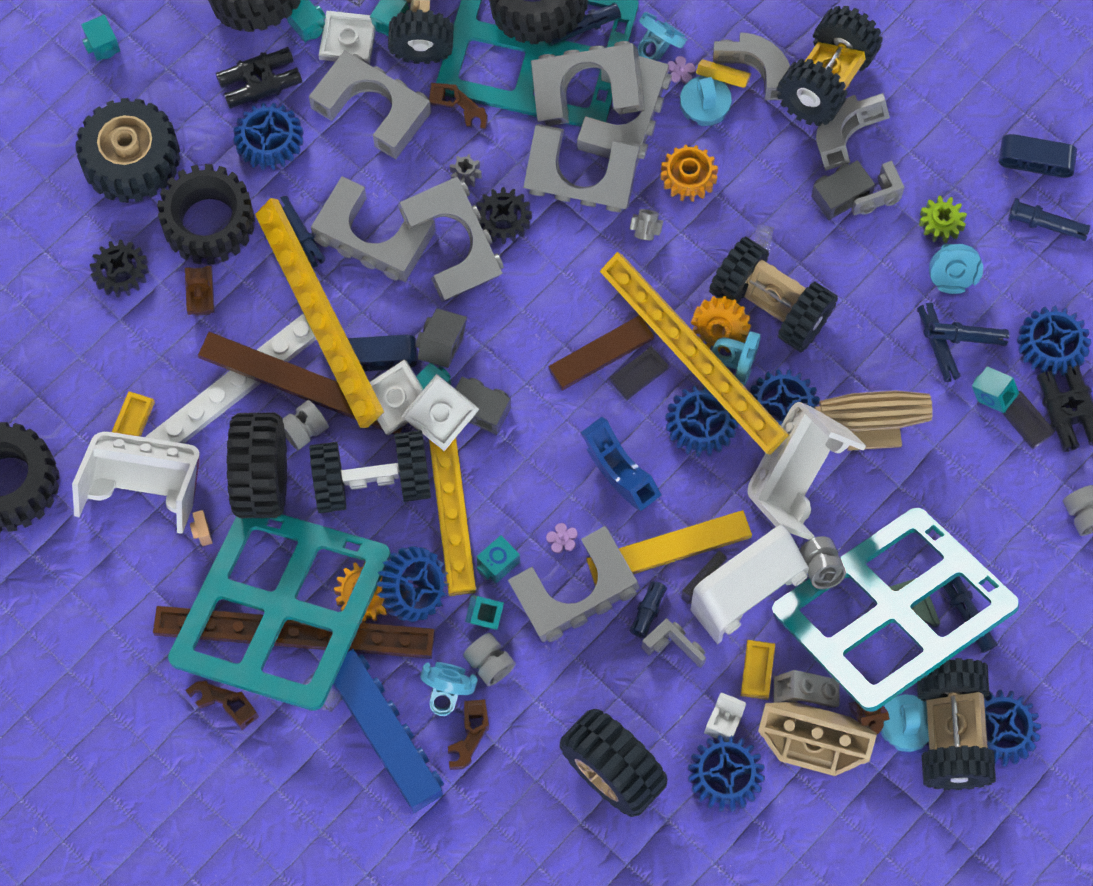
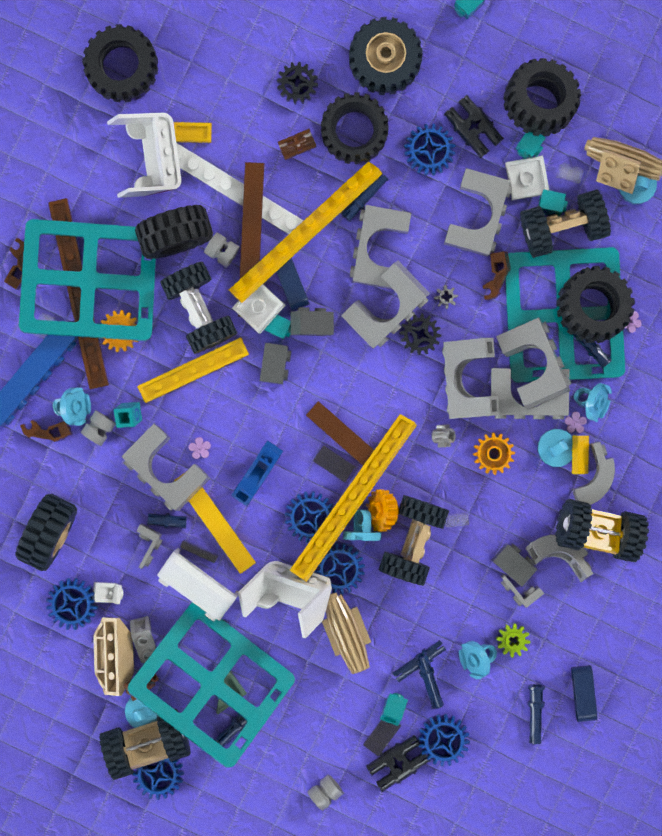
camera: 70 degrees right, 20 degrees up
light nougat plate [190,510,213,546] -> none
blue gear [376,546,449,622] -> none
white tile [402,374,479,451] -> none
teal brick [476,535,520,584] -> none
yellow tile [740,640,775,700] -> none
light grey wheel [800,536,846,589] -> none

